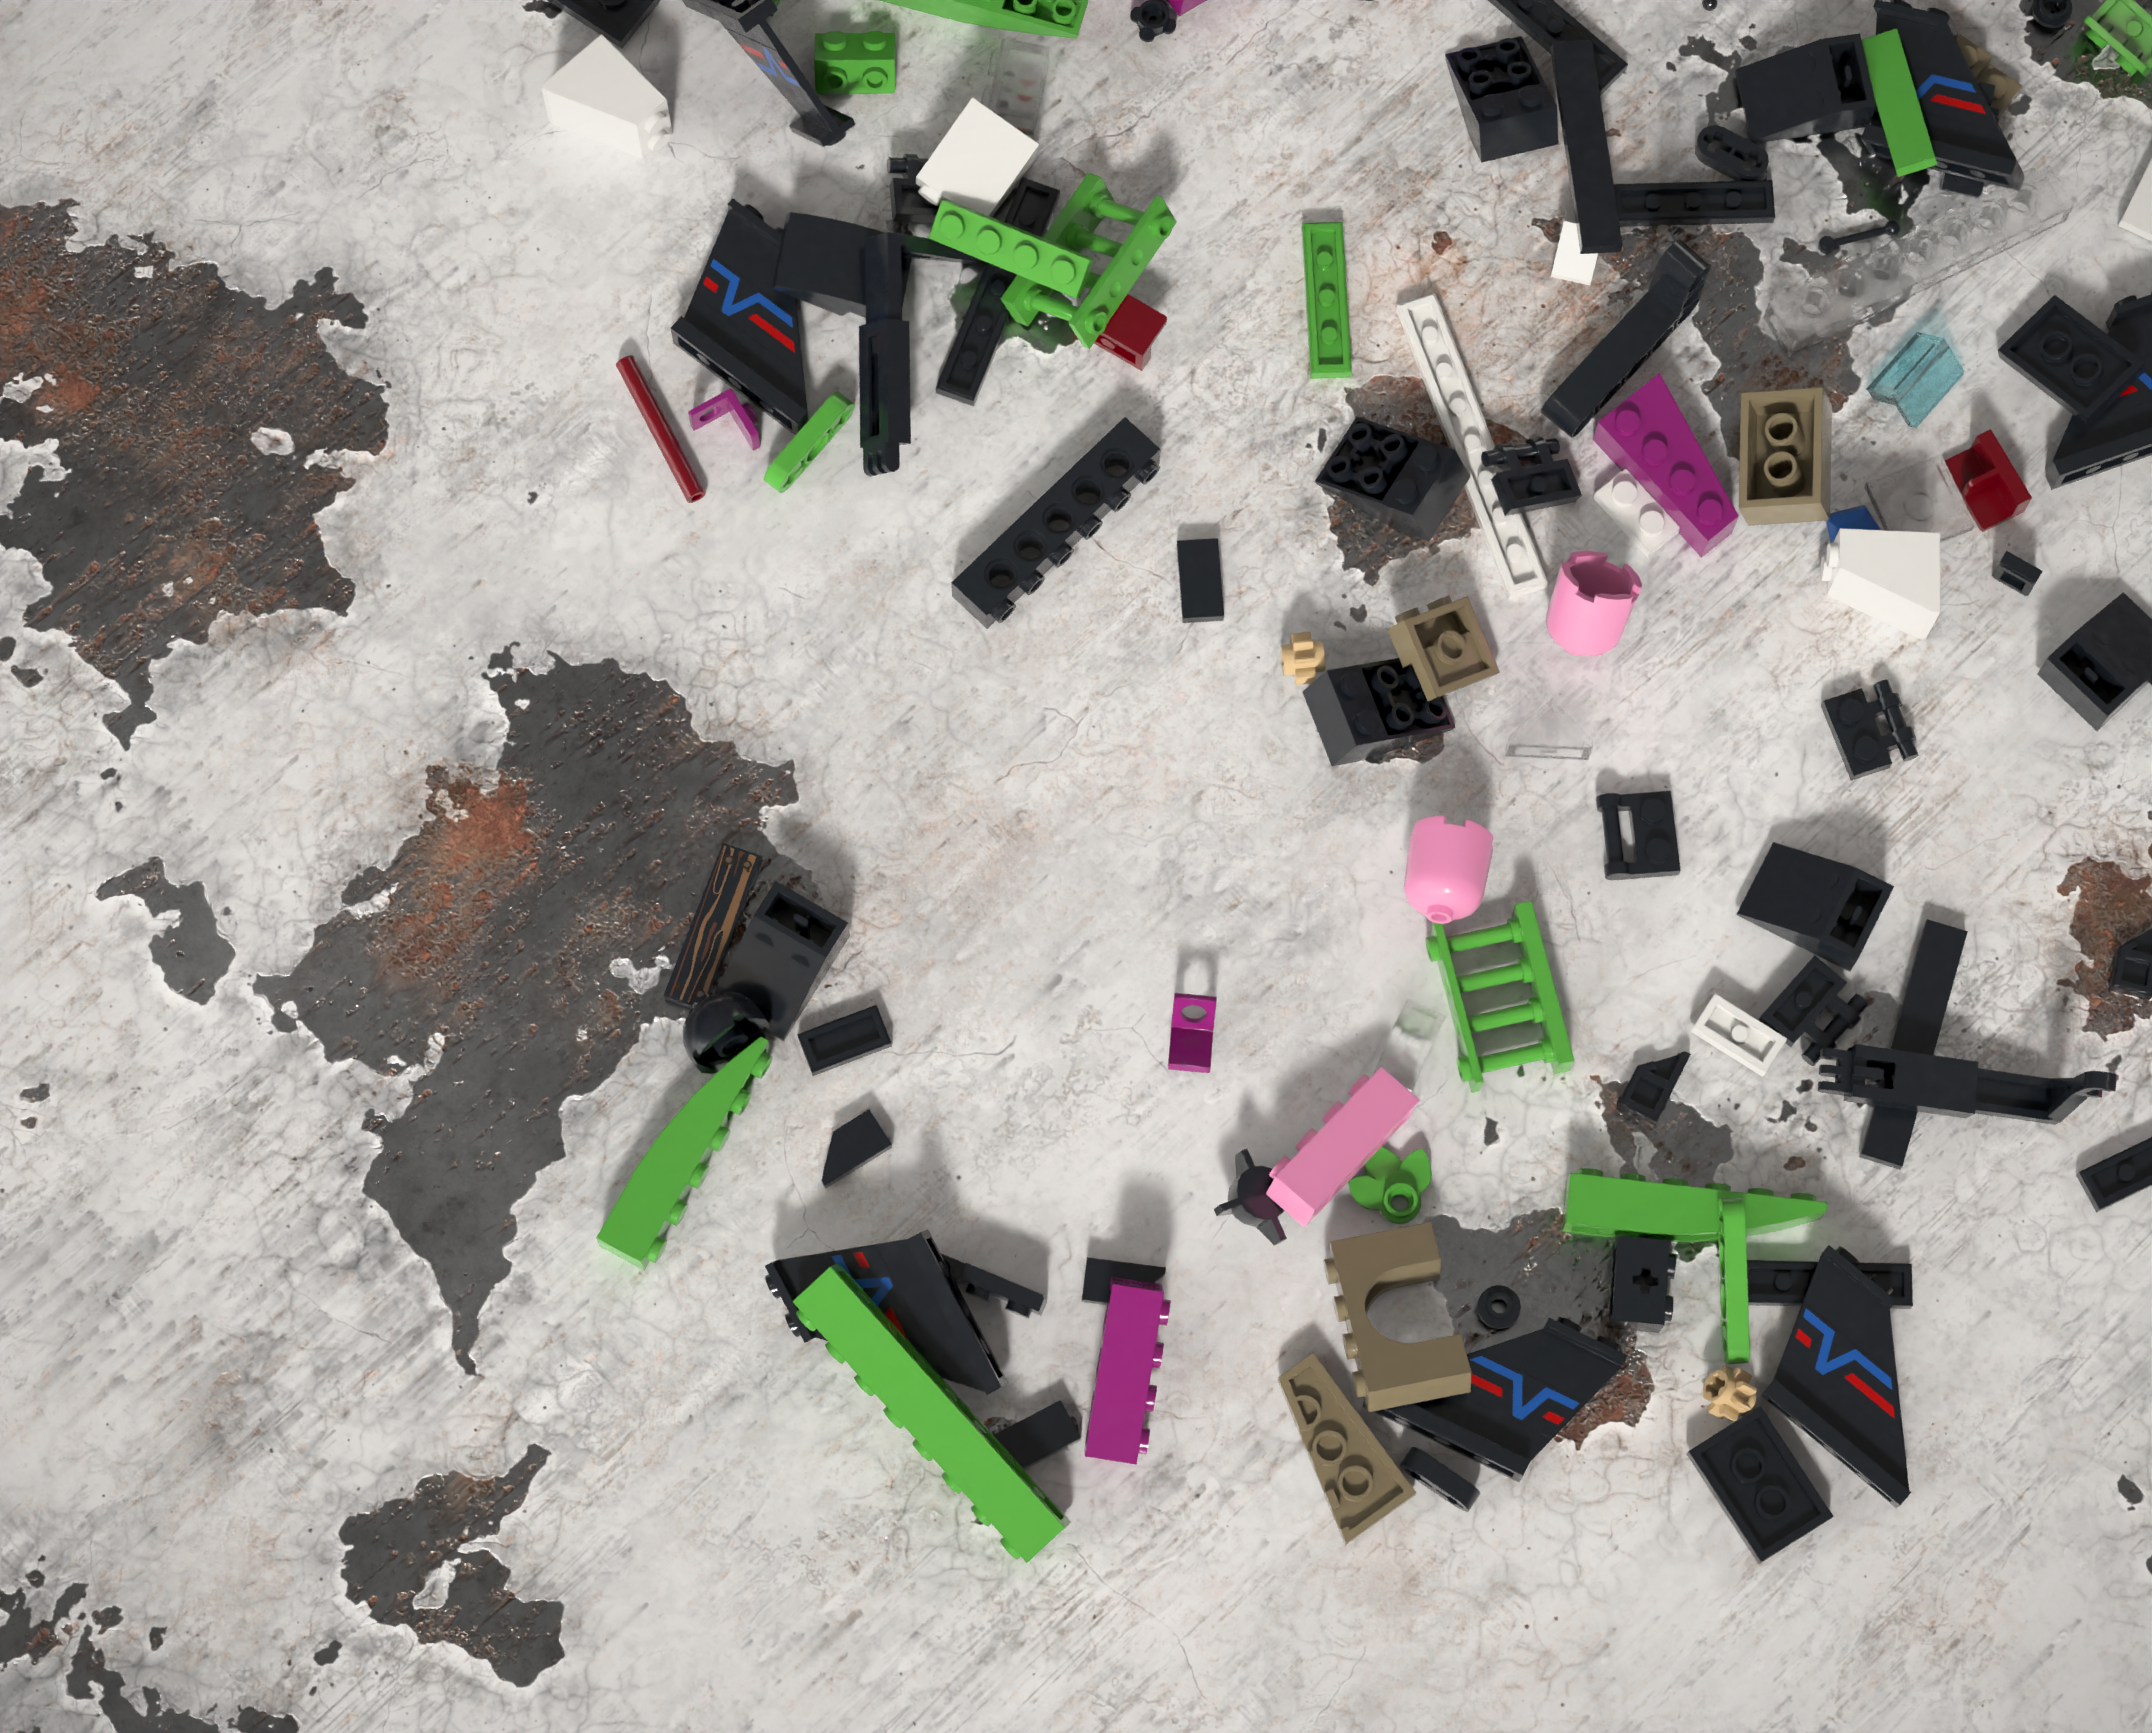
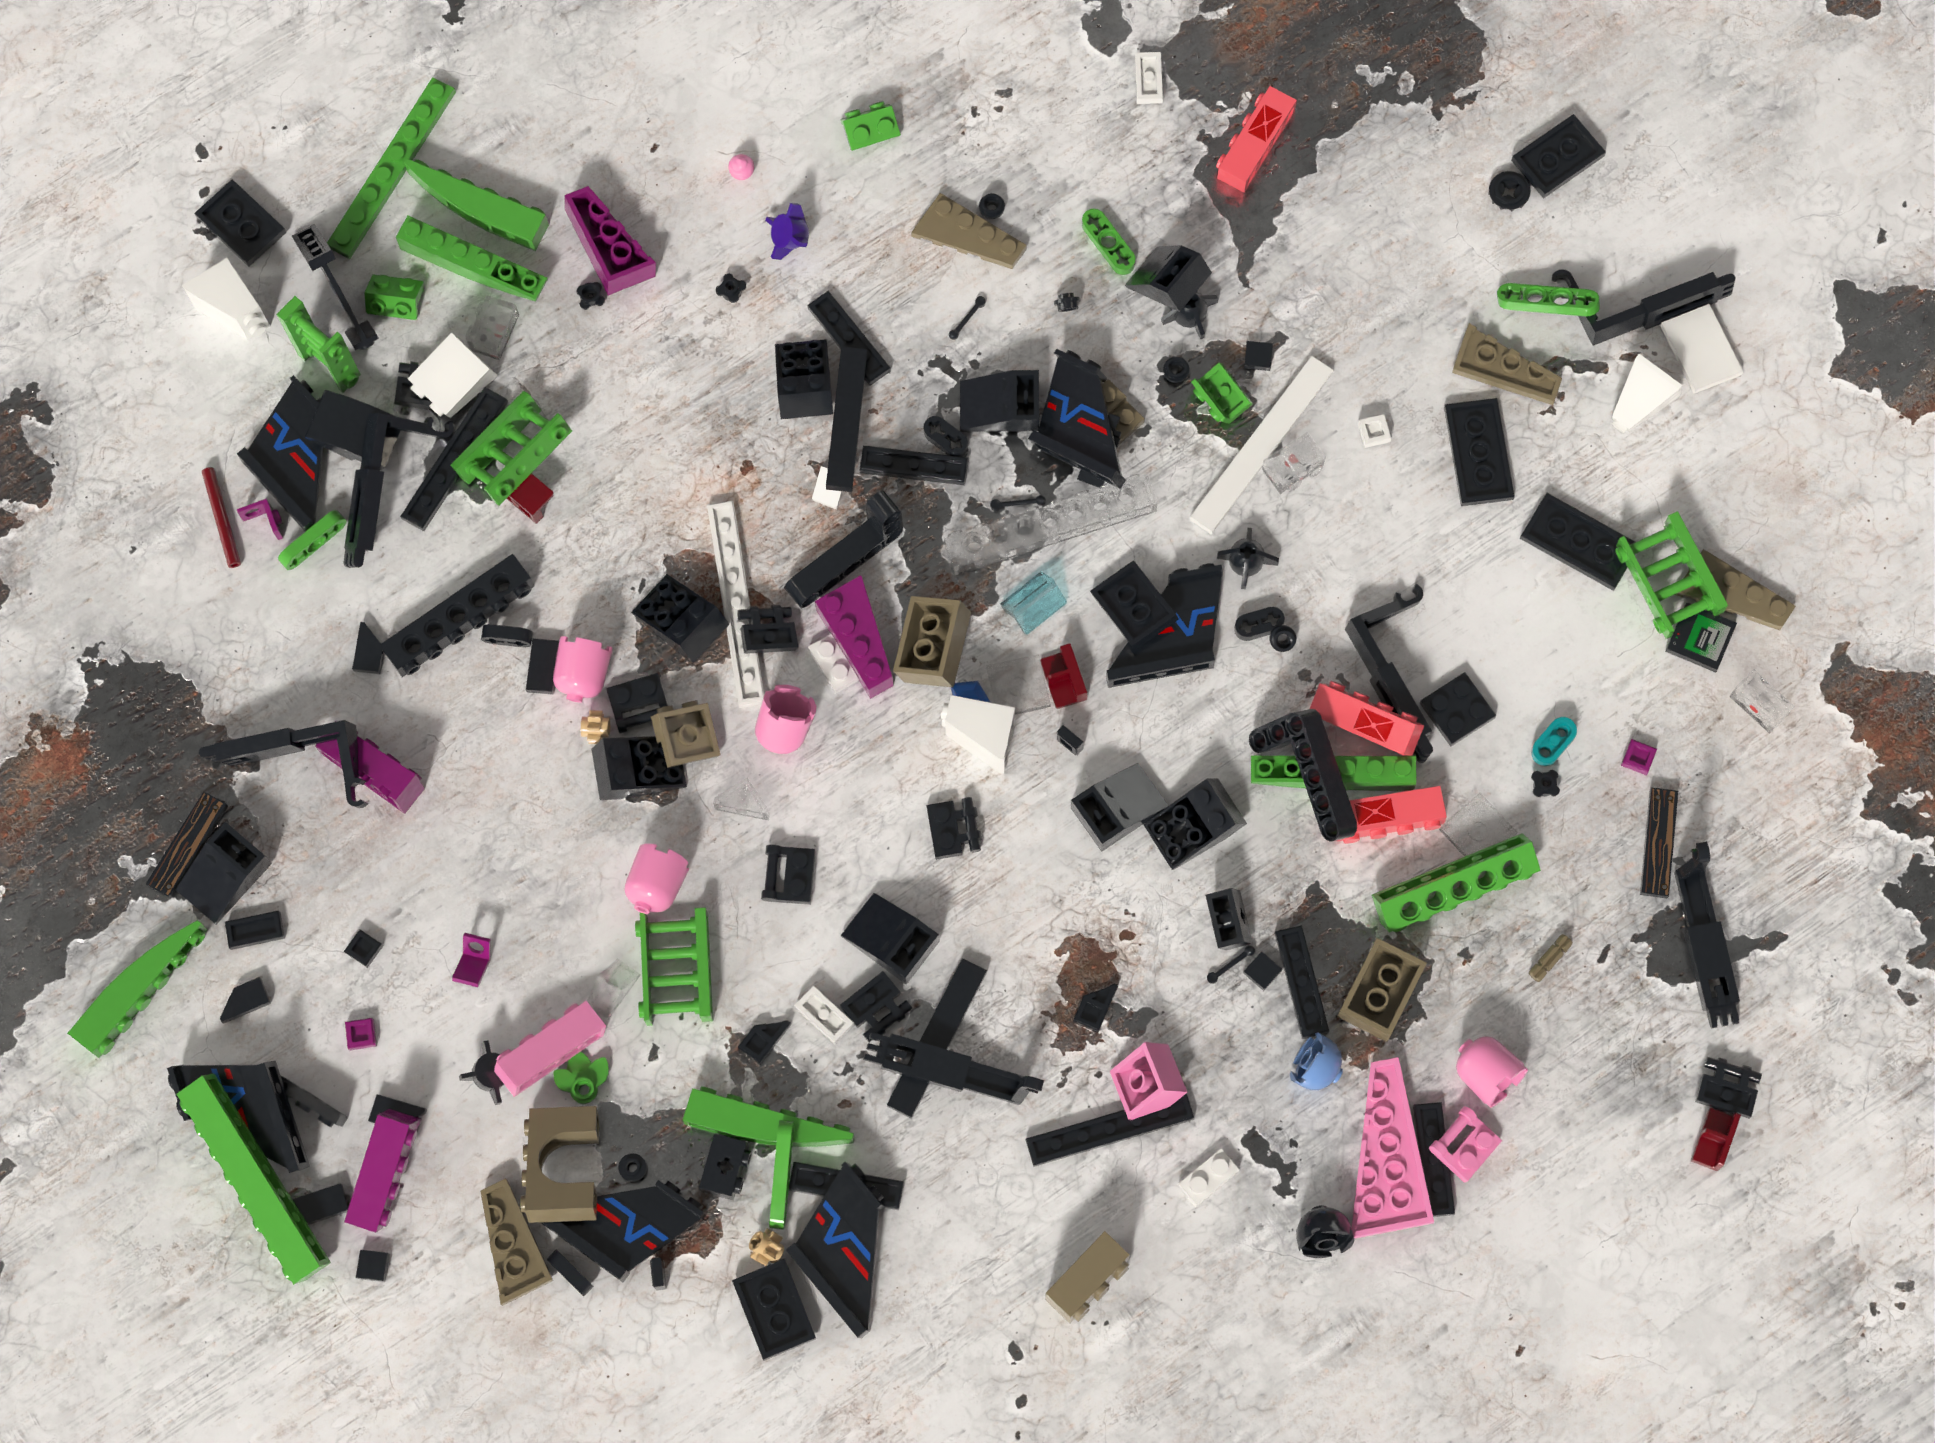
camera: 15 degrees right, 0 degrees up
black cylinder [683,992,770,1074] -> none
bright green plate [929,199,1094,299] -> none
bright green tile [1301,222,1352,379] -> none
bright green tile [1862,28,1937,177] -> none
none -> black hinge [199,720,369,808]
none -> bright green fence [276,296,361,393]
none -> magenta wedge [315,721,425,814]
none -> black tile [344,929,383,968]
none -> magenta tile [345,1018,377,1051]
none -> black tile [352,622,384,674]
none -> black tile [356,1250,390,1282]
none -> black beam [481,624,533,647]
none -> bright pink cylinder [553,636,613,703]
none -> black plate [606,673,668,734]
none -> black tile [650,1258,667,1291]

